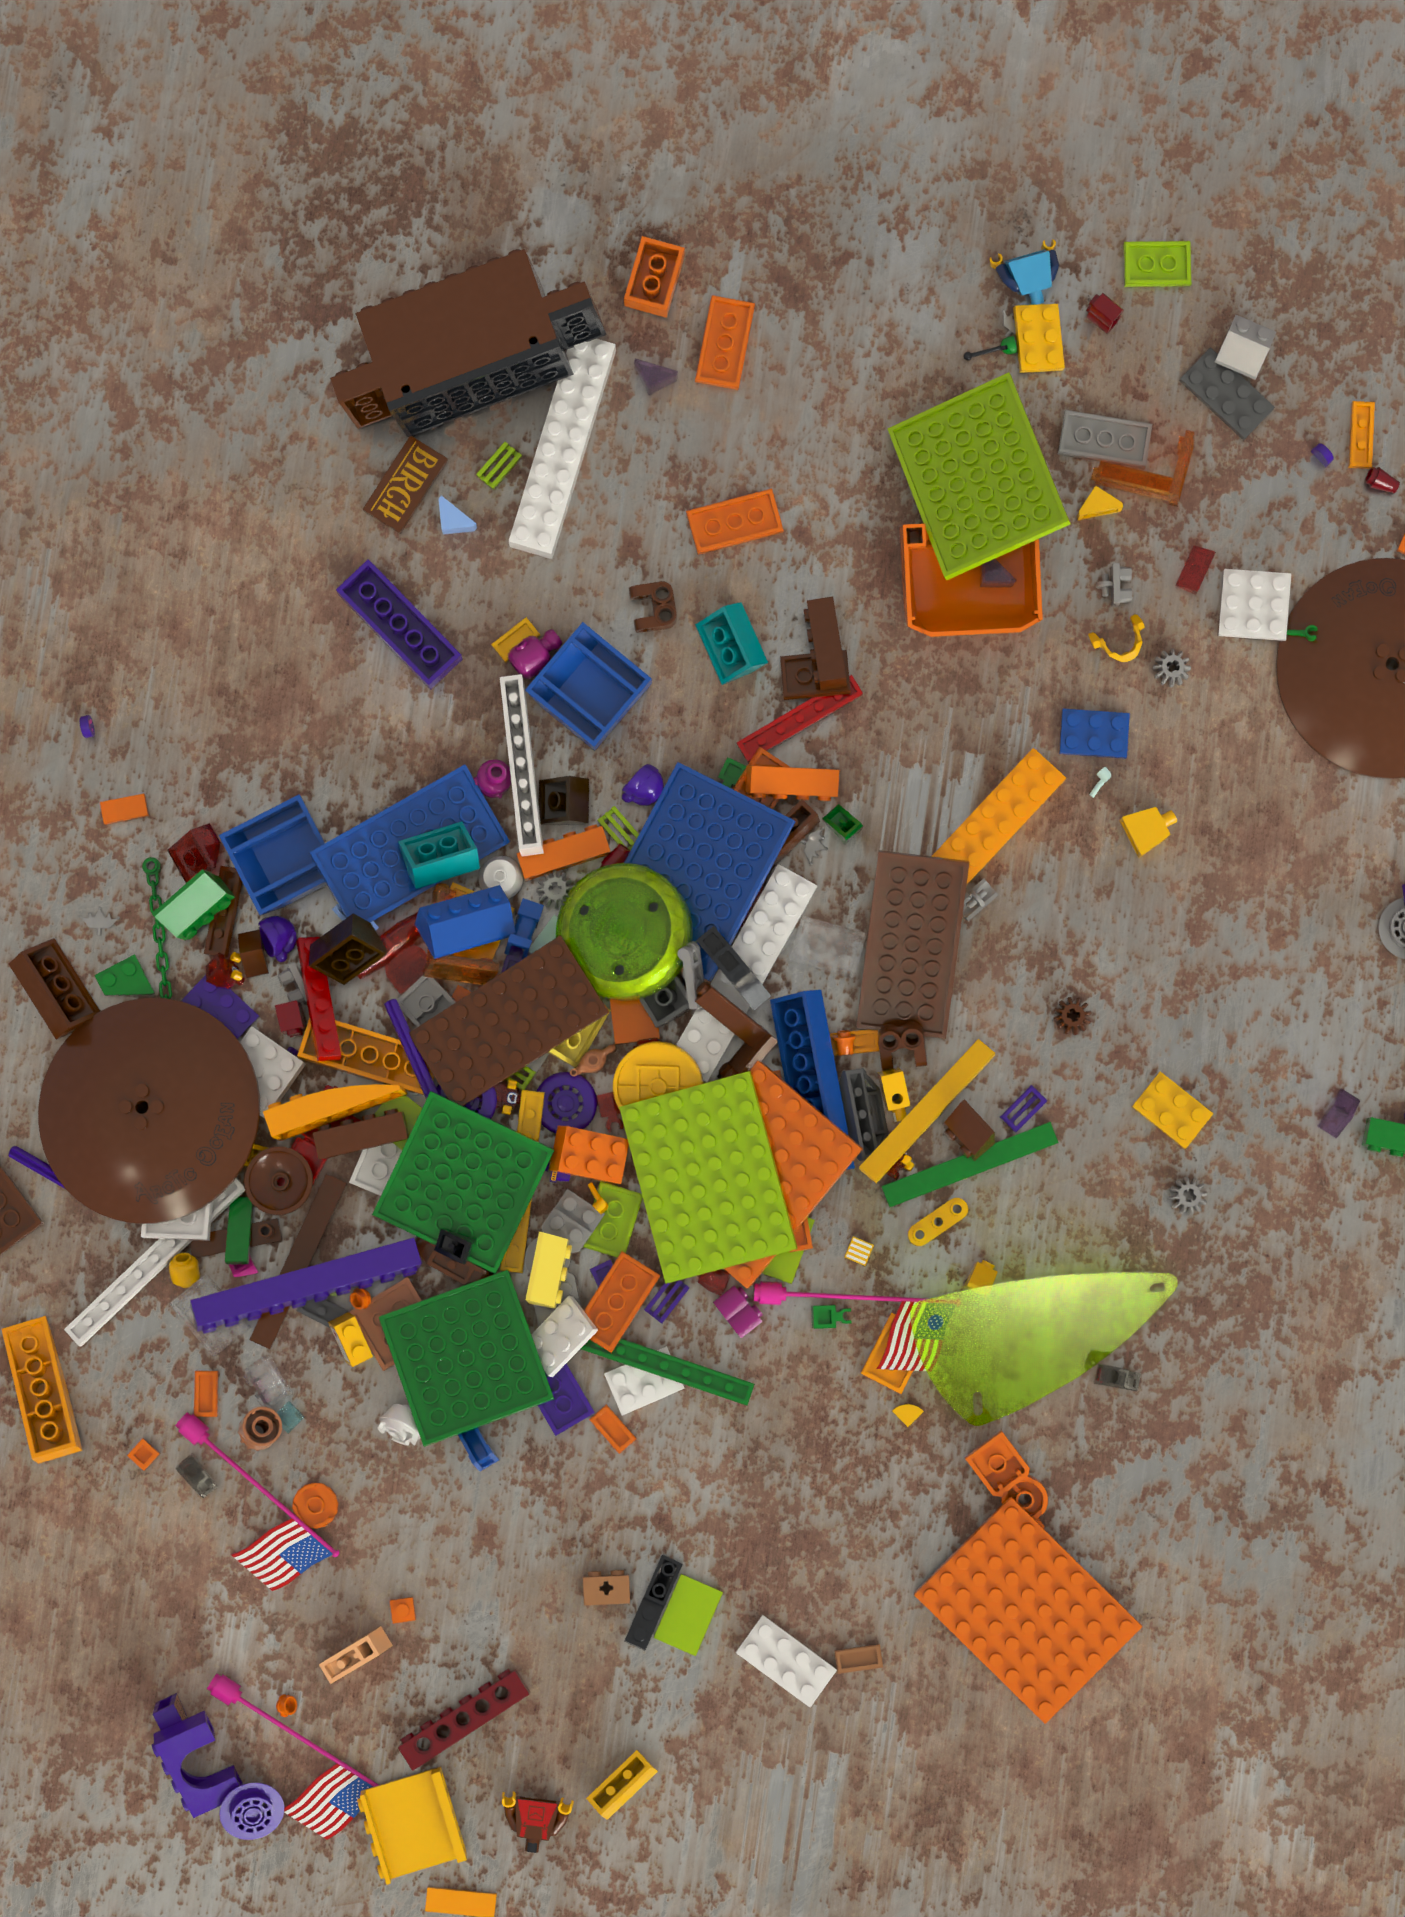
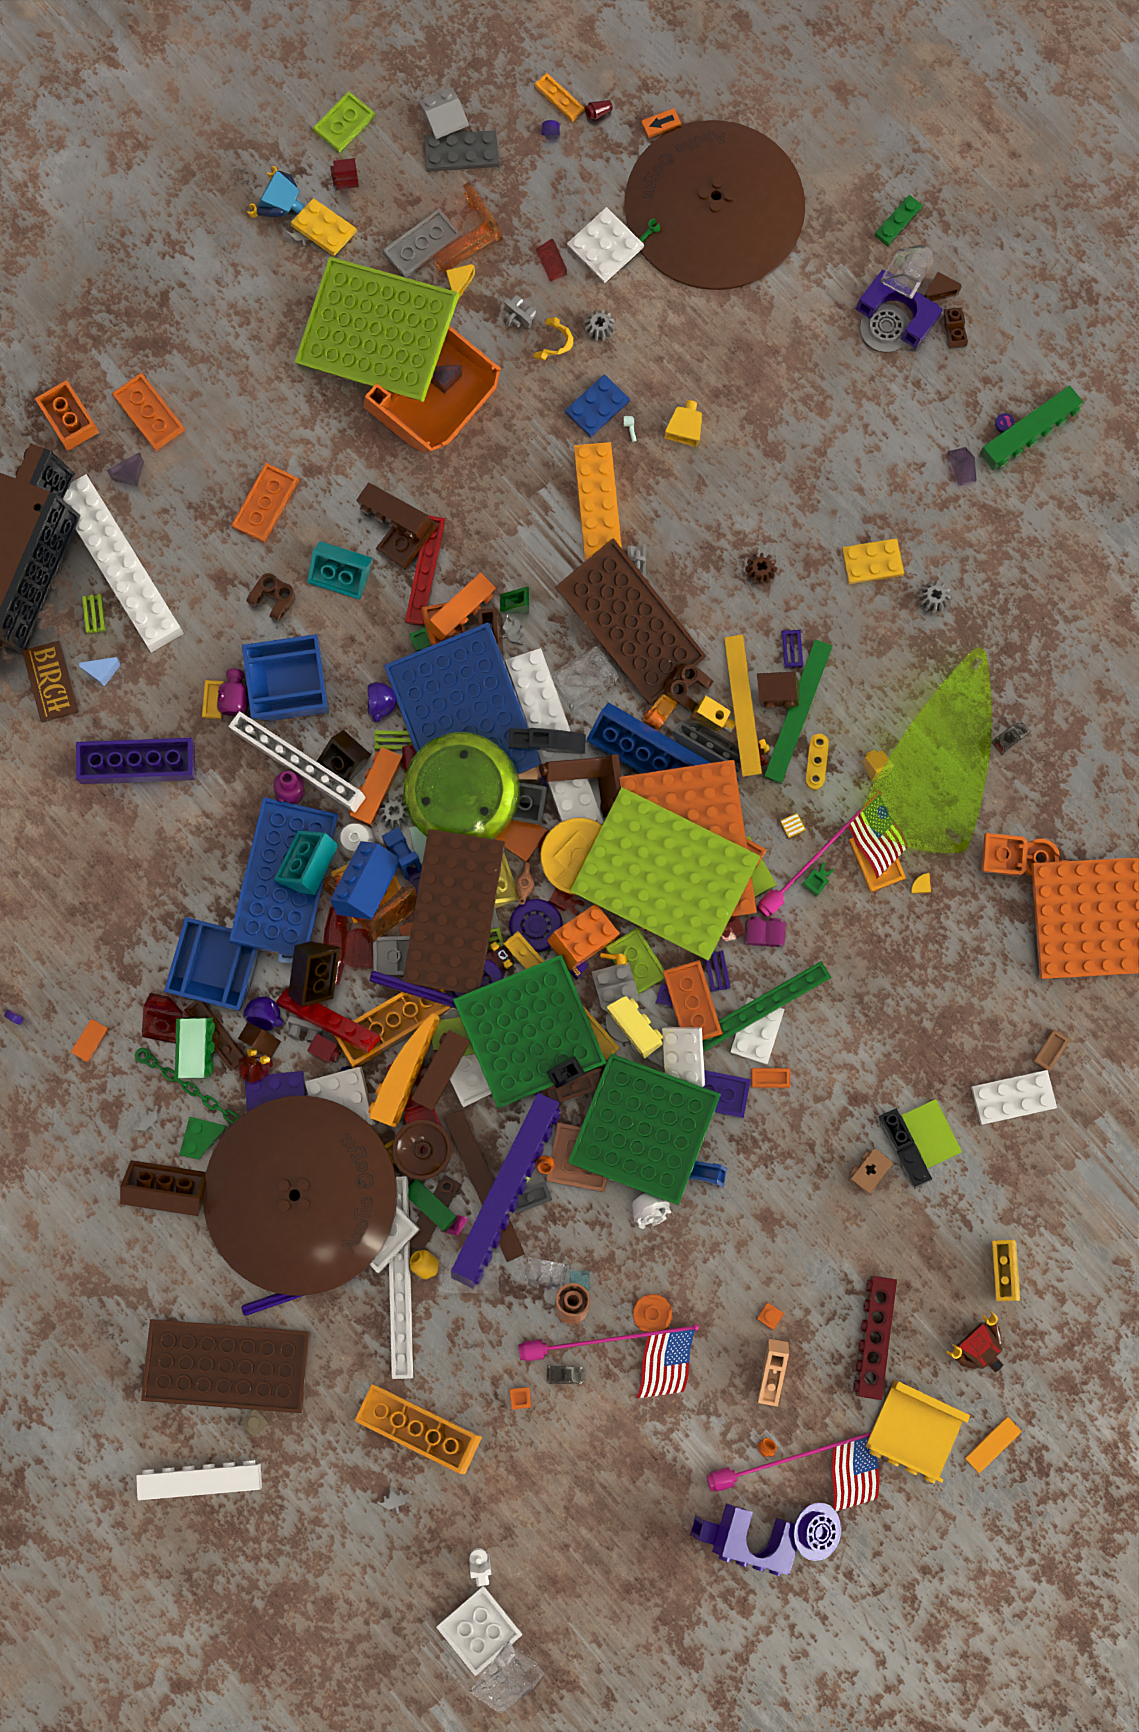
camera: 50 degrees left, 5 degrees down
orange tile [194,1371,219,1417] -> none
yellow brick [328,1312,373,1367] -> none
light grey plate [677,941,704,1009] -> none
hinge [964,336,1017,361] -> none

